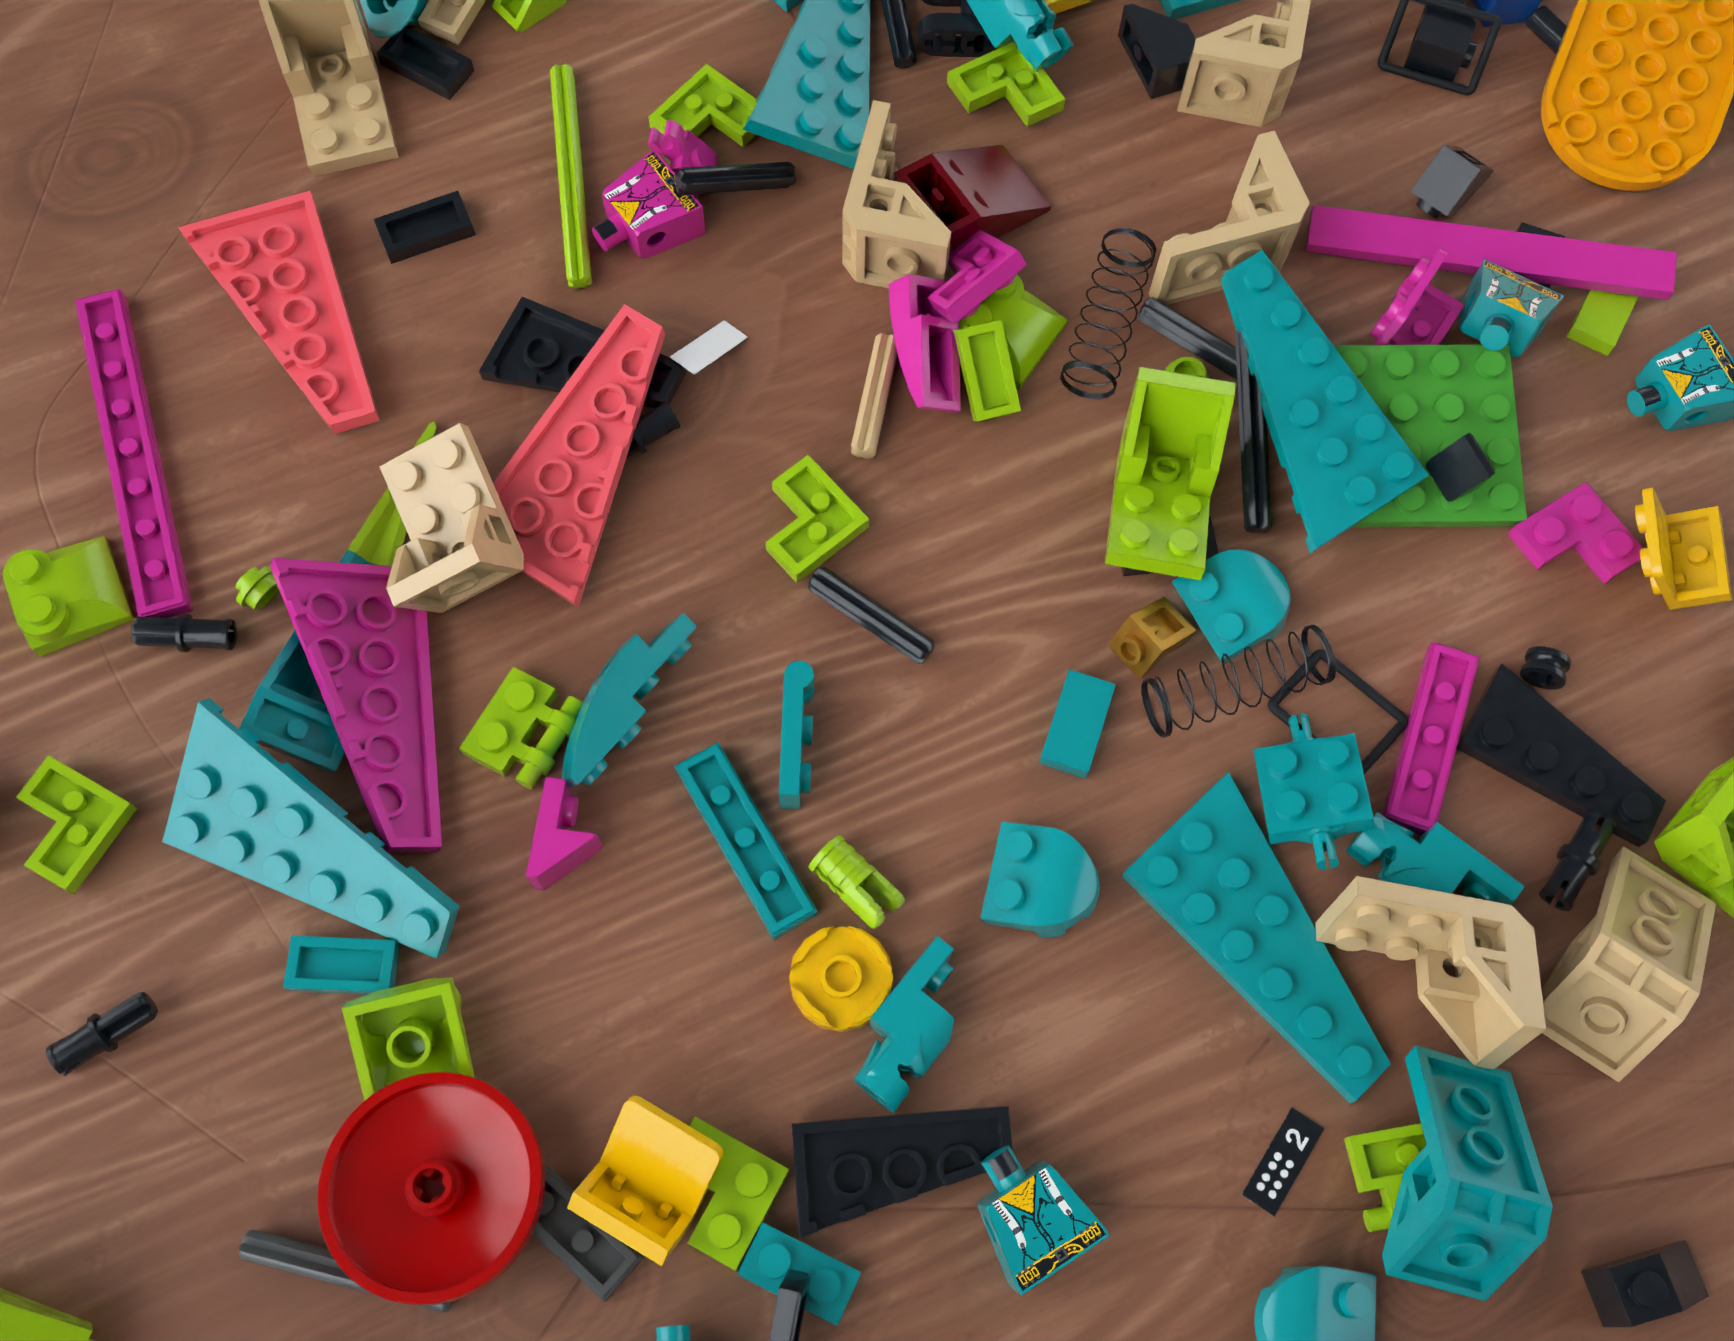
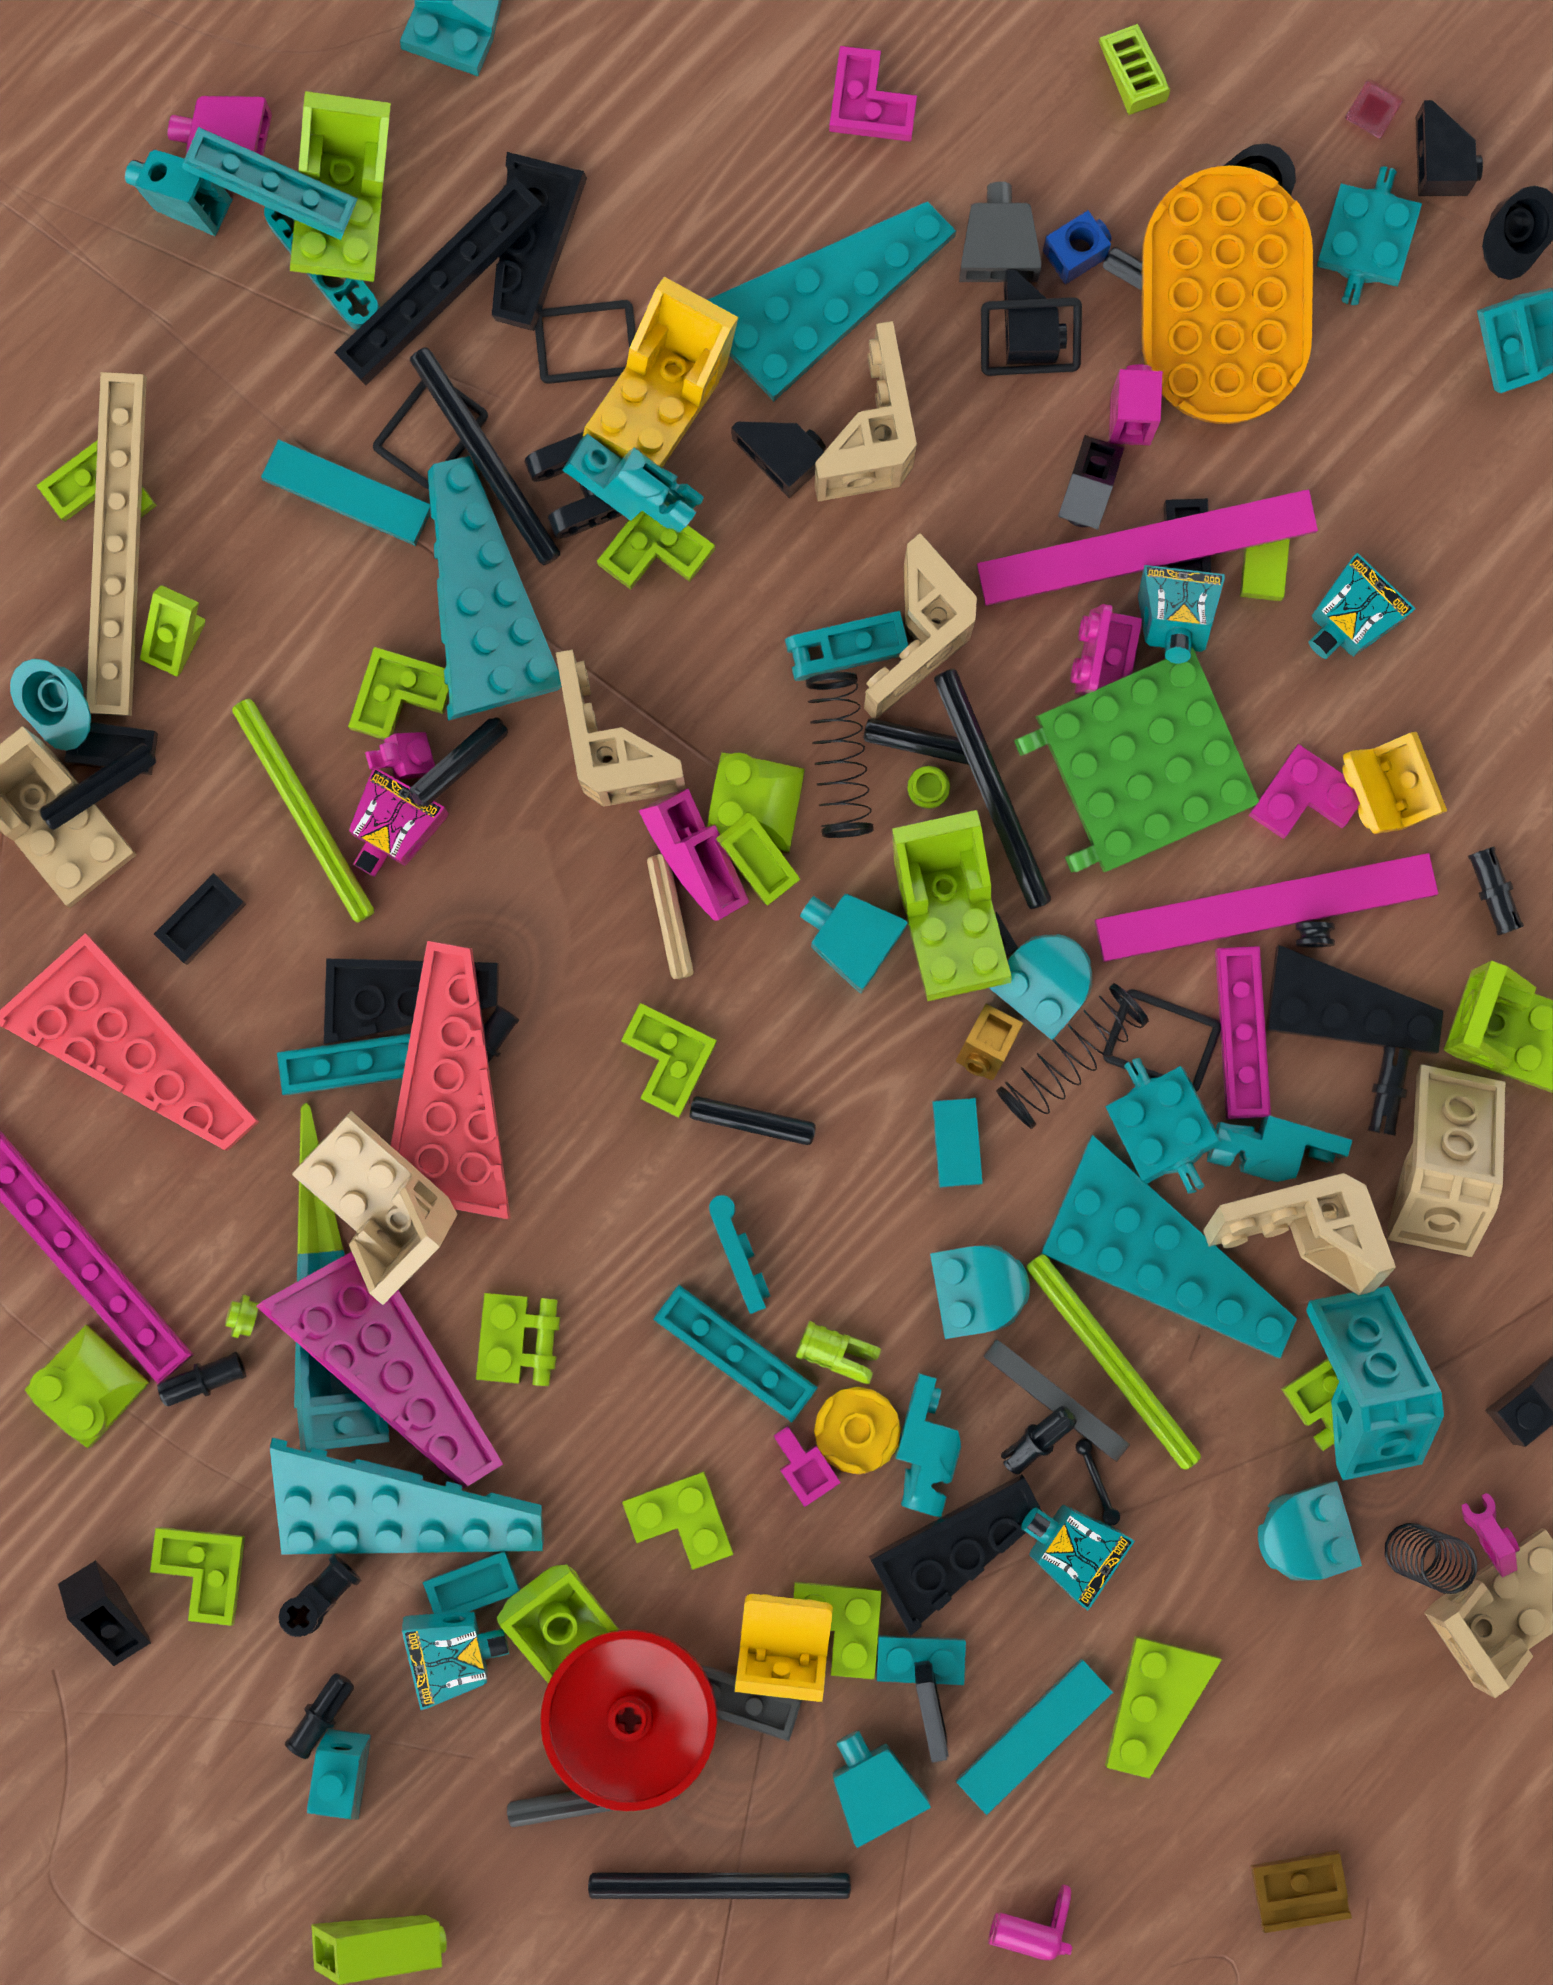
camera: 20 degrees left, 15 degrees up
dark pink slope [526,777,603,890] -> none
teal slope [561,613,697,788] -> none
white sticker [670,320,748,375] -> none
dark red slope [894,145,1051,254] -> none
dark pink plate [928,230,1027,324] -> none
teal wing [1220,250,1429,554] -> none
black sticker [1241,1108,1324,1217] -> none
black slope [1426,433,1495,502] -> none
none -> black axle [39,743,156,830]
none -> teal tile [277,1033,411,1096]
none -> black connector [278,1553,361,1637]
none -> teal torso [307,1728,371,1820]
none -> teal torso [402,1612,509,1710]
none -> lime plate [622,1471,734,1570]
none -> dark pink plate [774,1426,841,1507]
none -> teal plate [785,611,908,681]
none -> teal torso [799,894,908,994]
none -> dark grey beam [983,1339,1130,1462]
none -> black axle [1001,1406,1077,1474]
none -> lime axle [1026,1254,1201,1470]
none -> black hinge [1075,1439,1120,1526]
none -> dark pink tile [1094,853,1438,962]
none -> dark pink brick [1108,364,1163,446]

